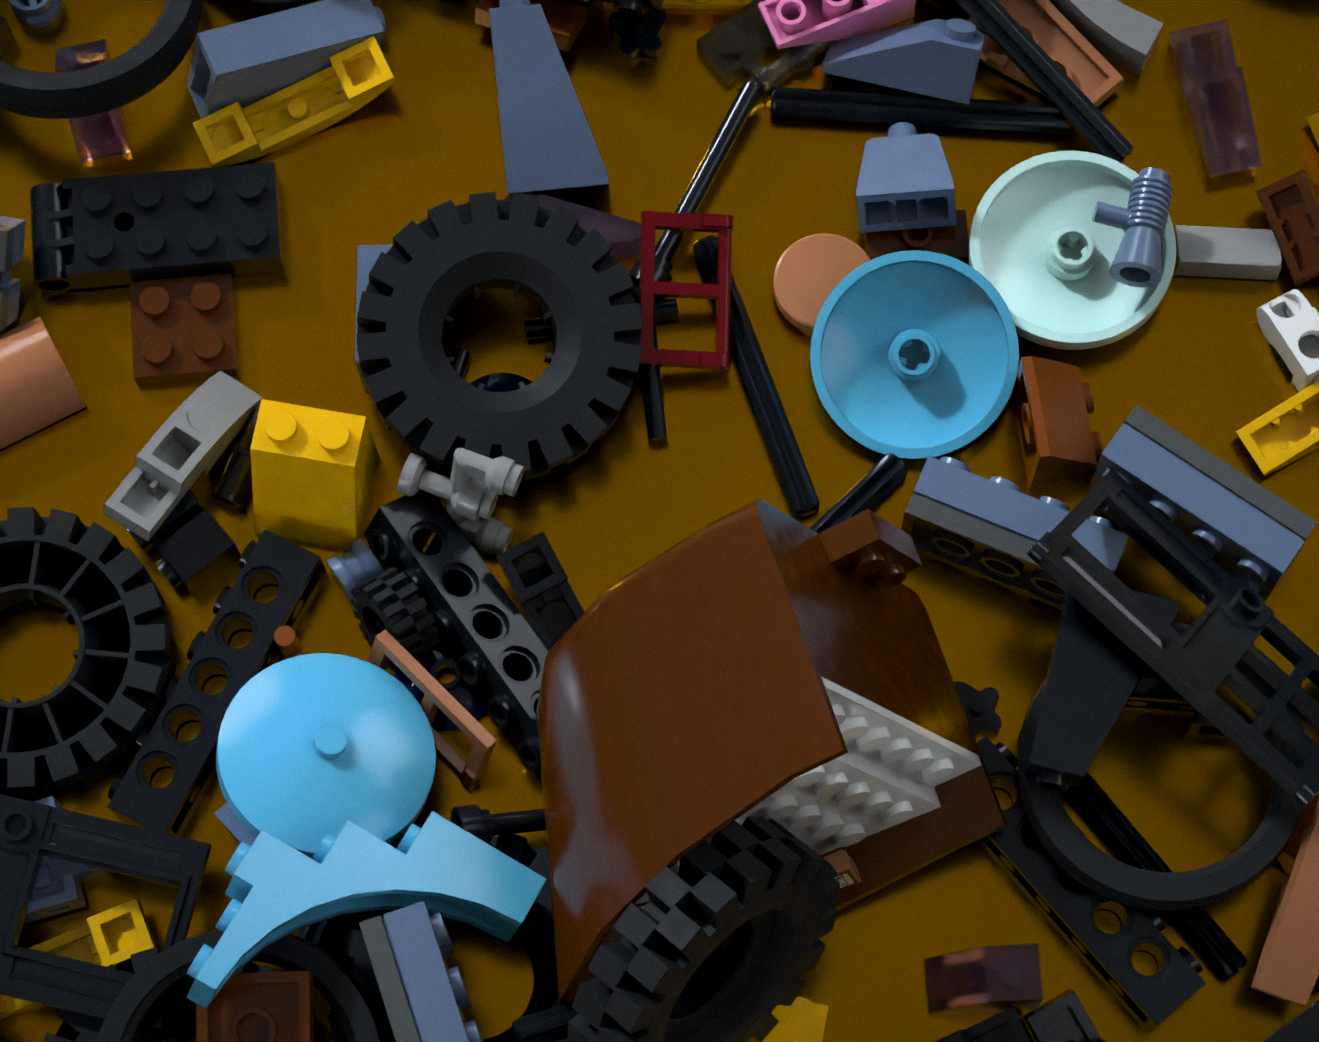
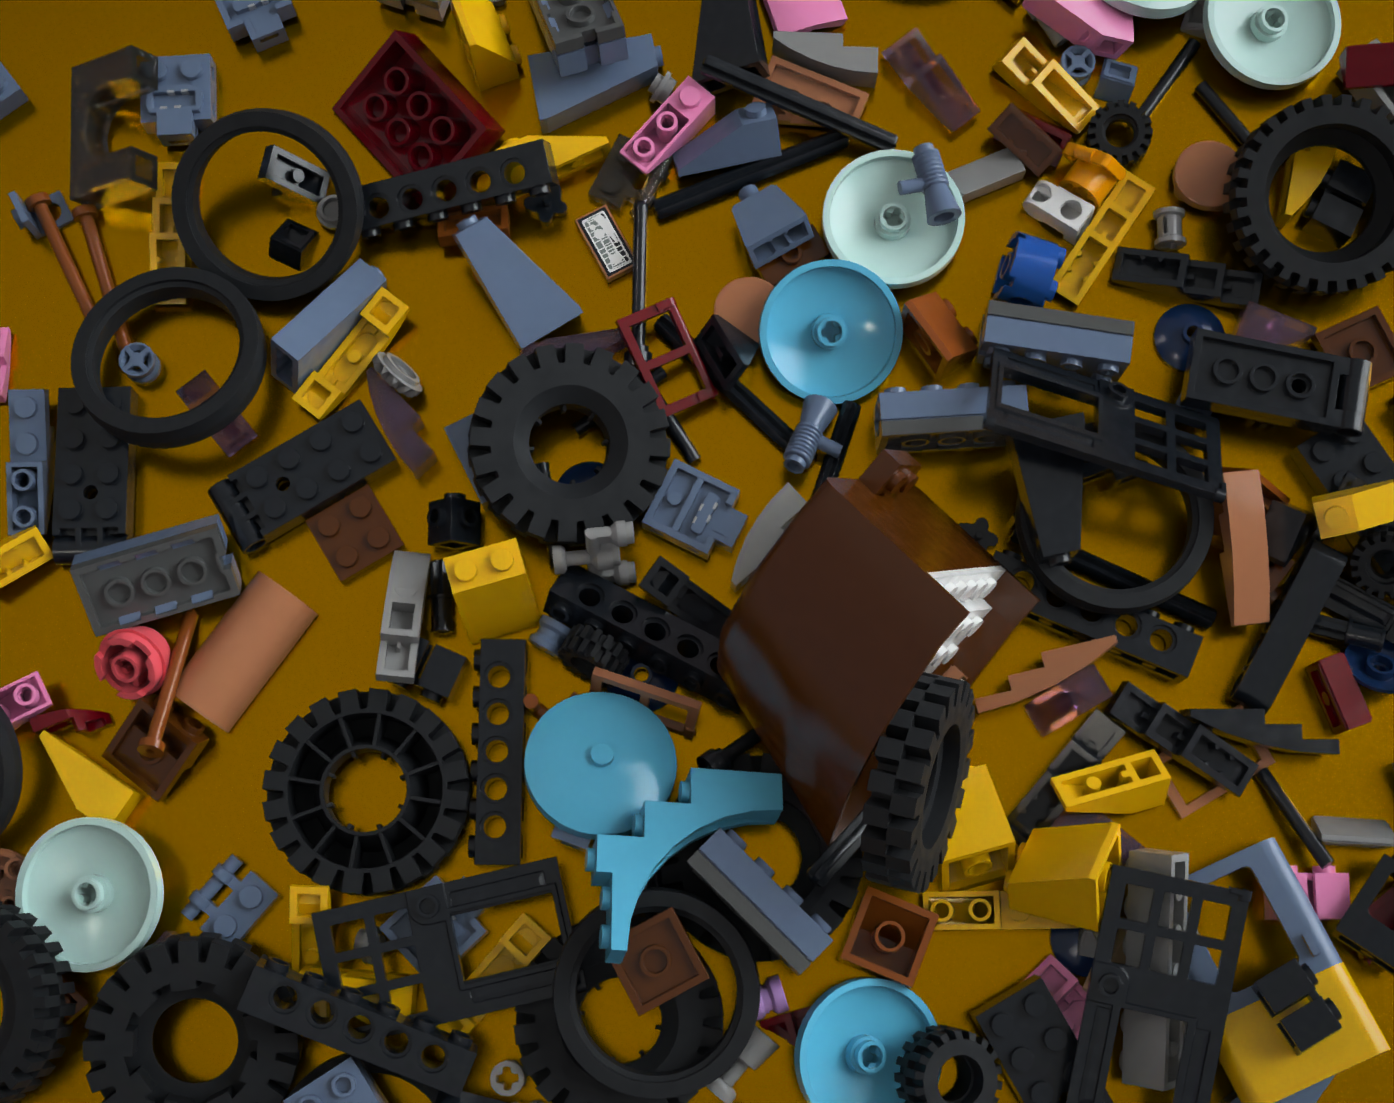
camera: 30 degrees left, 5 degrees up
none -> slope [366,367,439,480]
none -> light grey gear [372,351,422,398]
none -> black brick [427,493,481,551]
none -> tile [575,204,633,283]
none -> sand blue piece [642,458,748,560]
none -> black slope [694,314,759,391]
none -> sand blue piece [783,394,843,474]
none -> nougat slope [975,635,1118,714]
none -> blue brick [992,231,1066,308]

